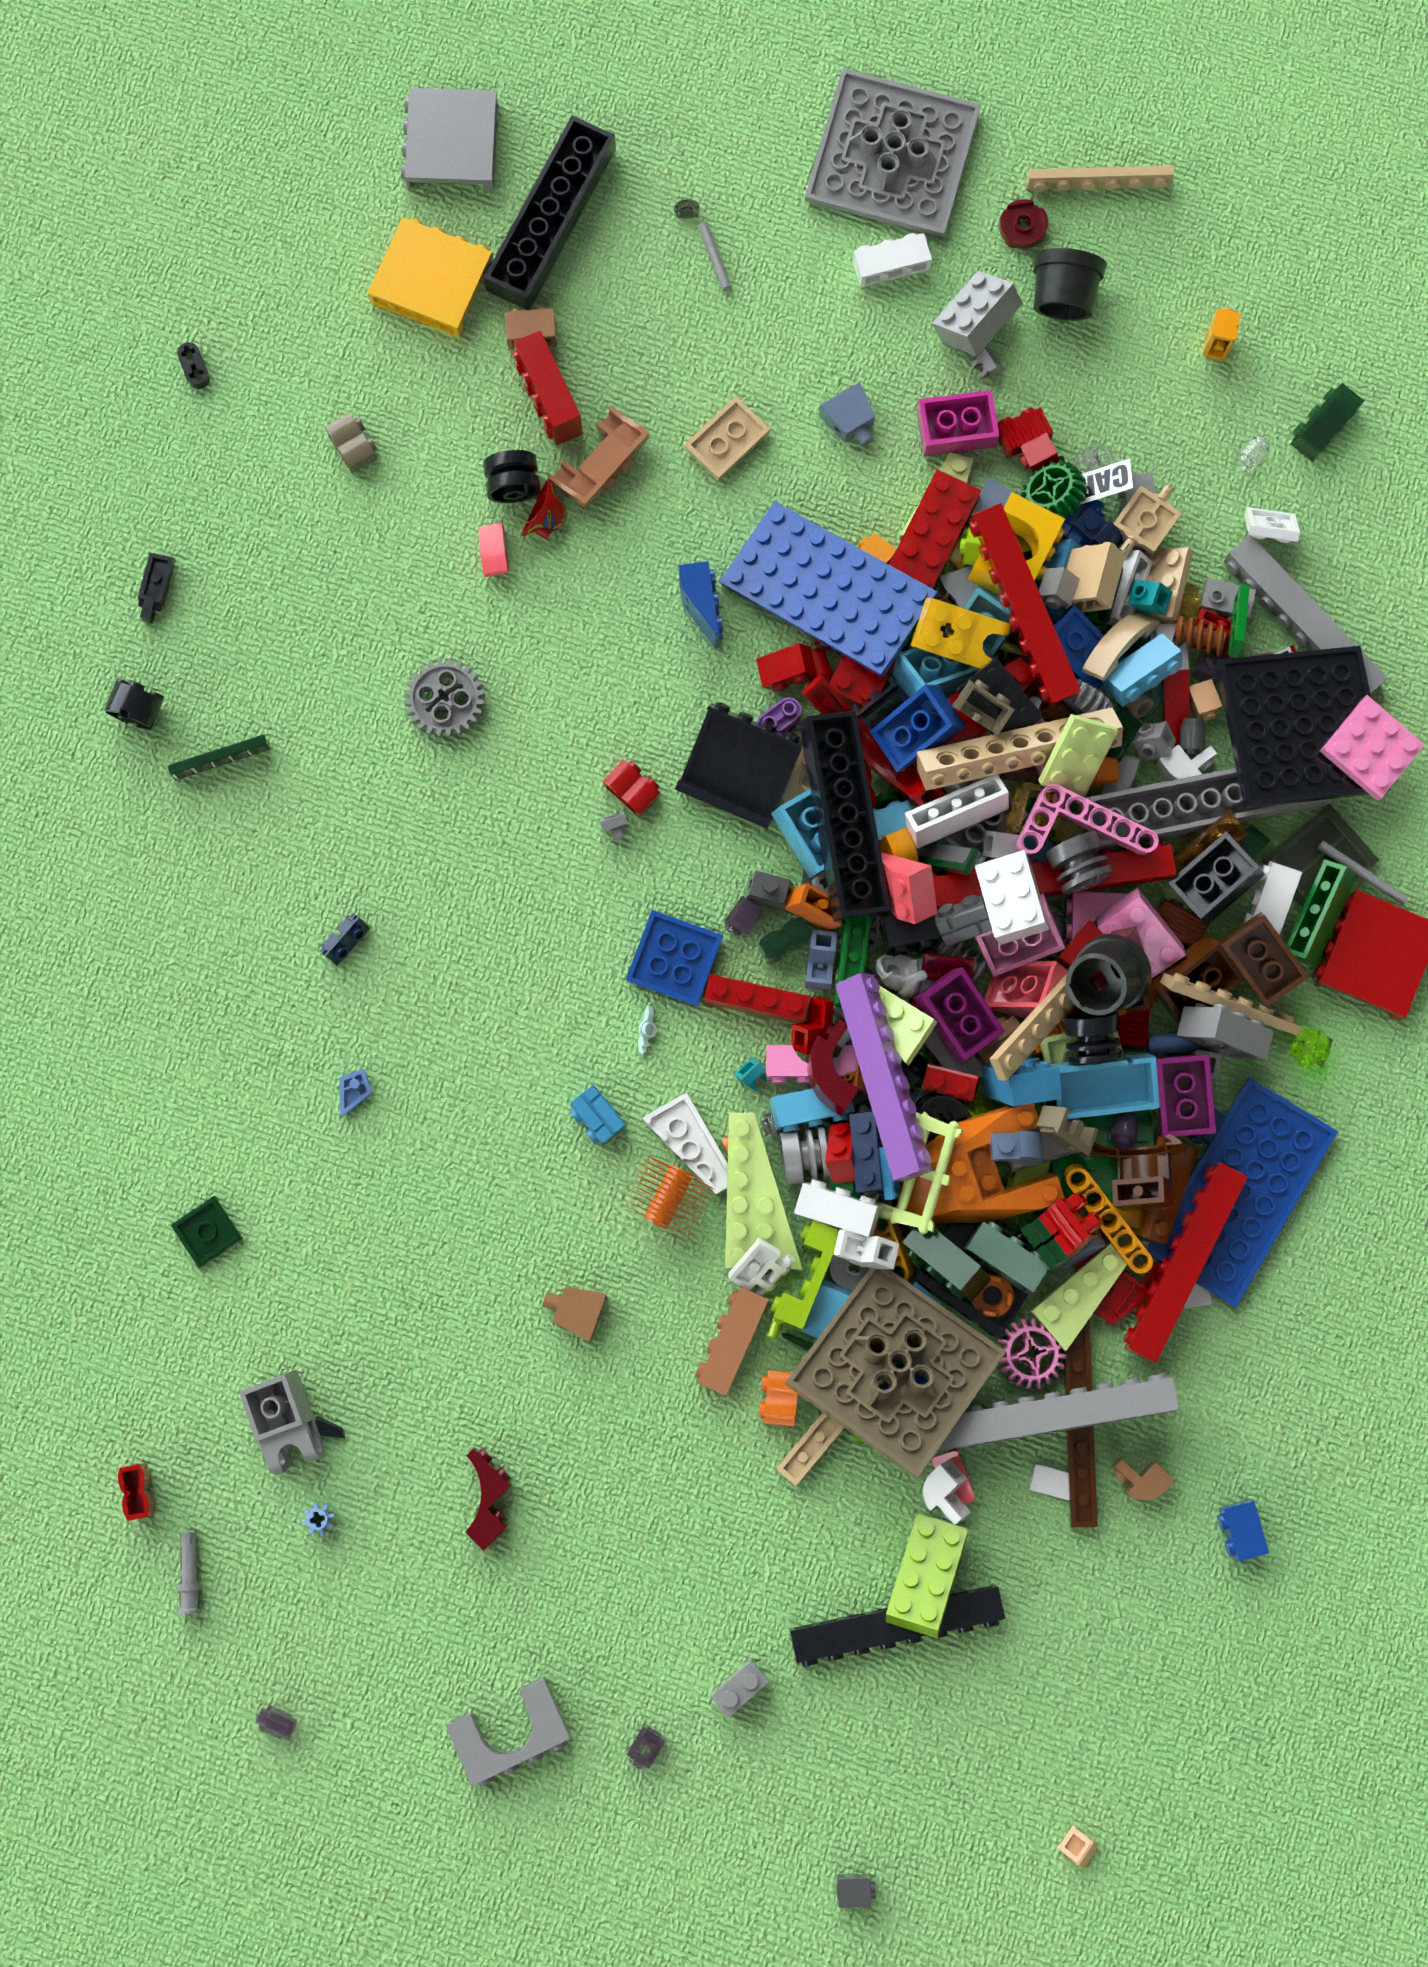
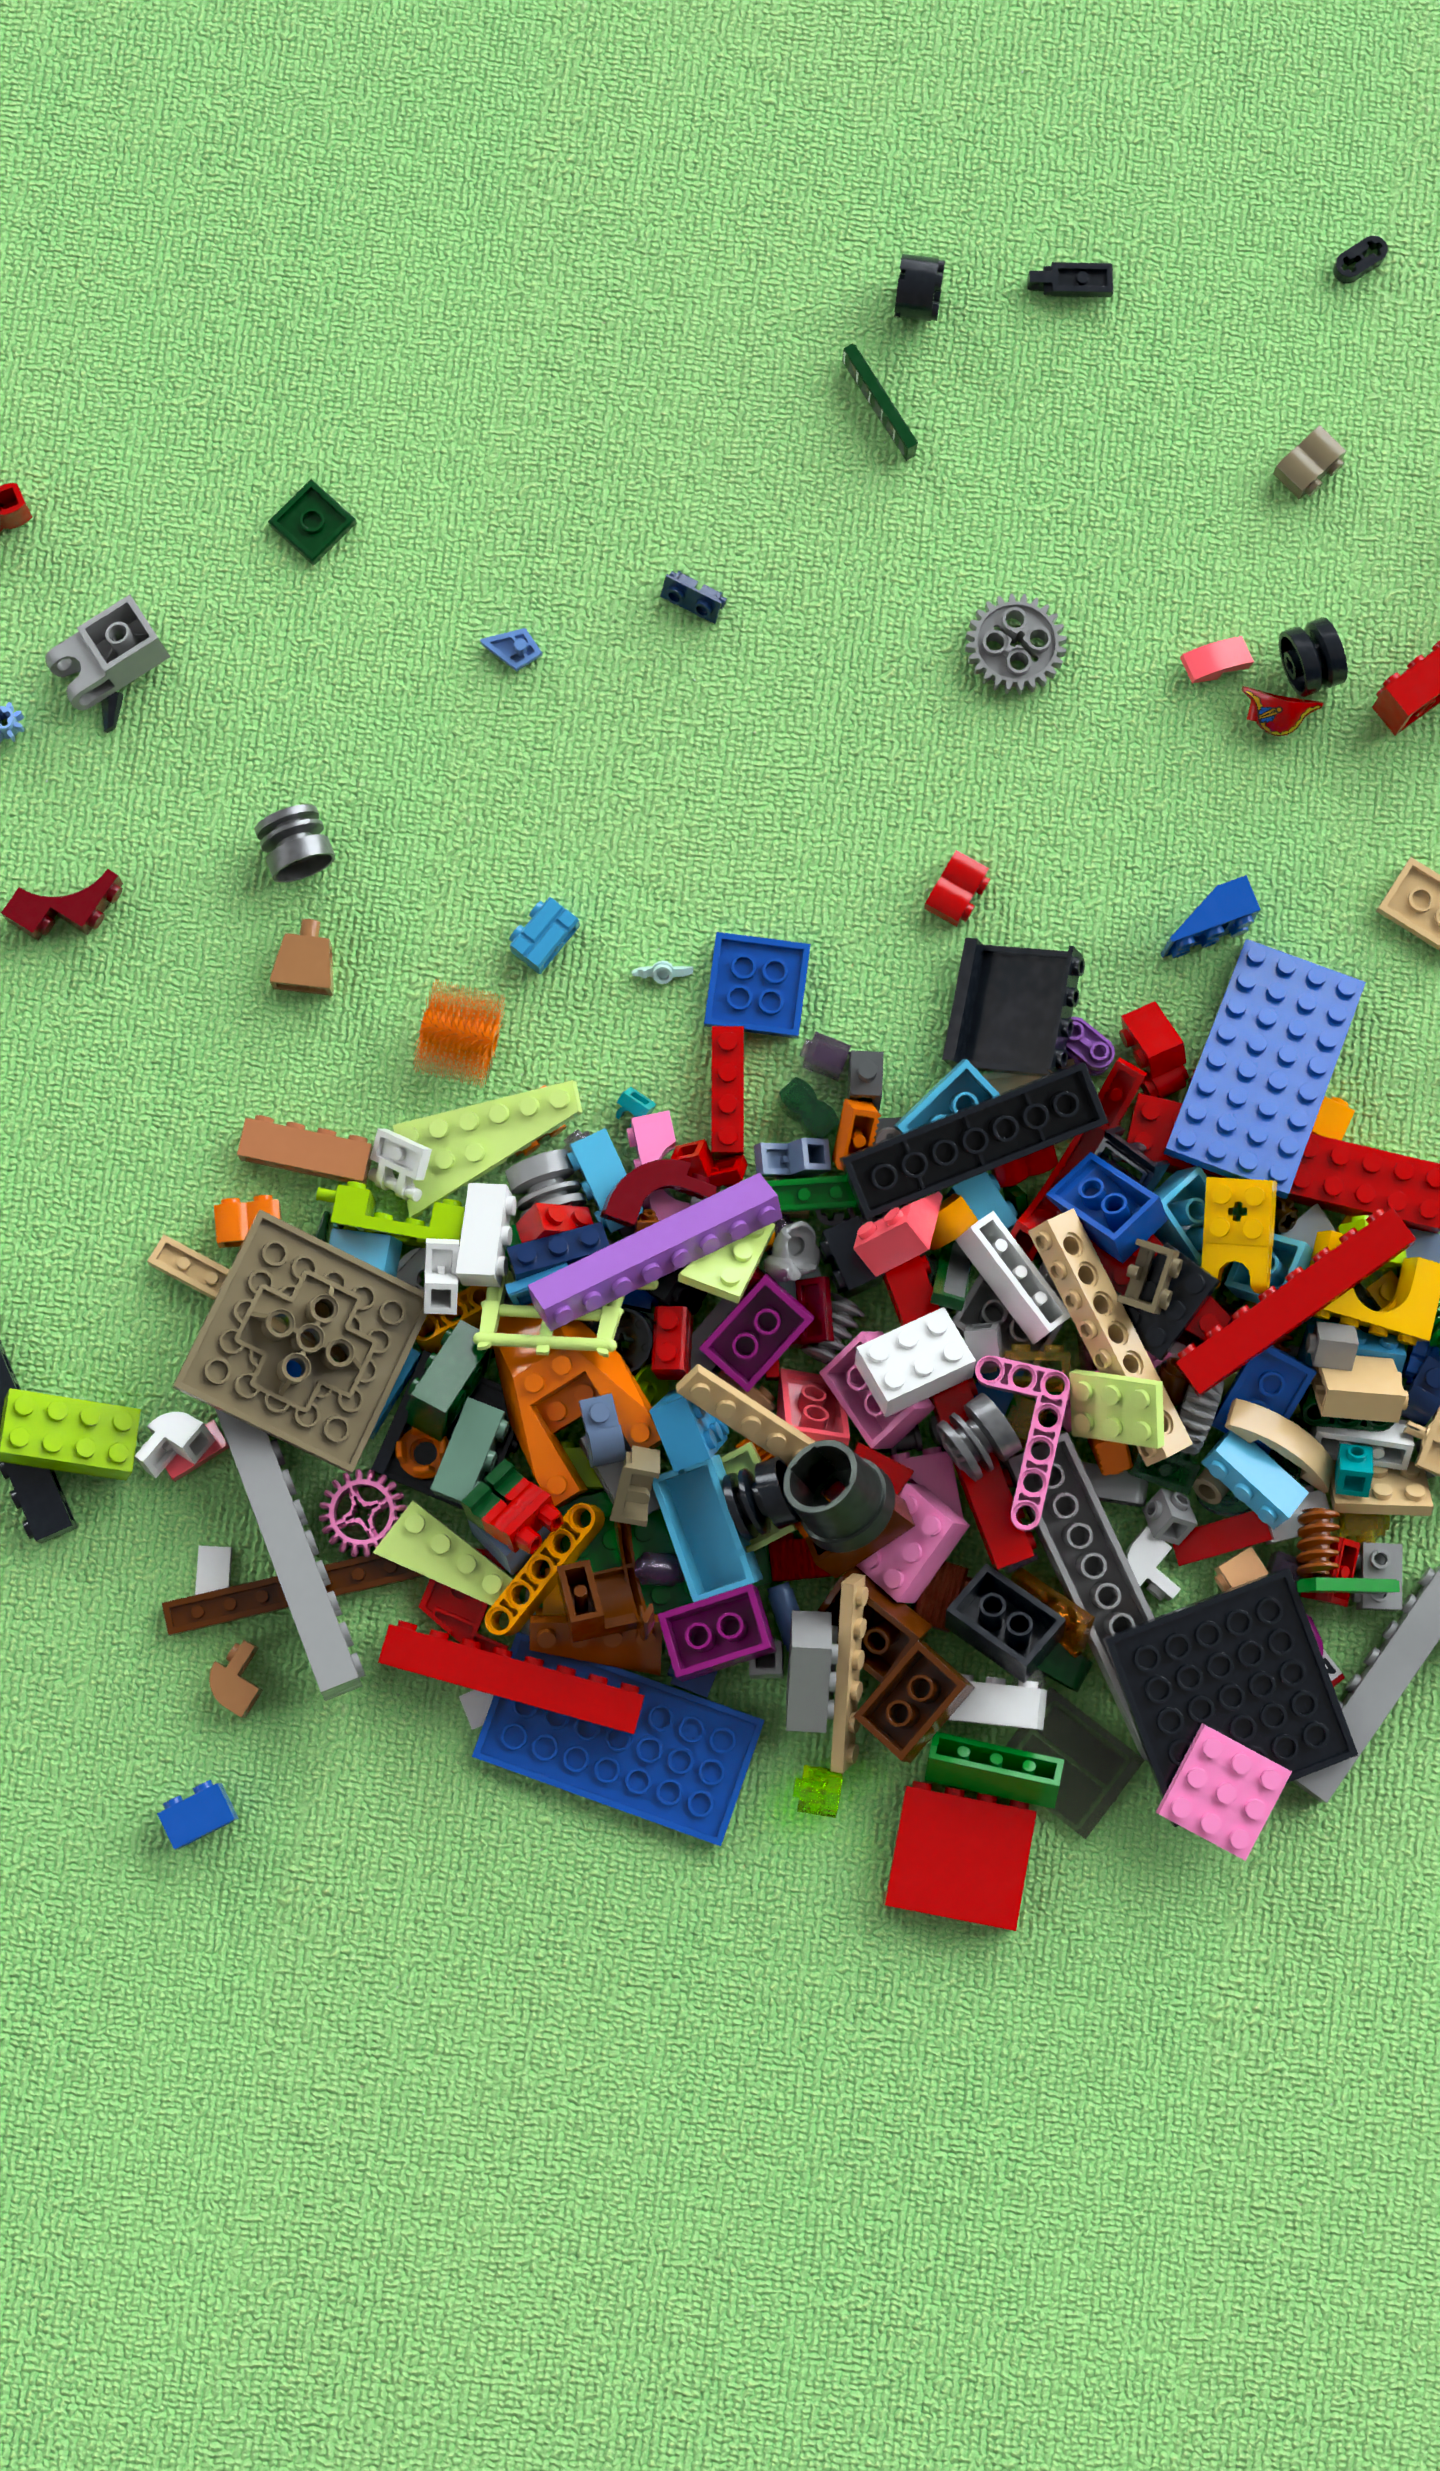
camera: 75 degrees right, 0 degrees up
nougat bracket [548,406,649,510] -> none
light grey tile [599,812,628,840] -> none
white wing [642,1093,728,1195] -> none
dark grey brick [935,895,992,947] -> none
dark grey brick [1180,718,1206,754] -> none
light grey bar [1317,841,1408,905] -> none
none -> flat silver wheel [254,804,335,882]

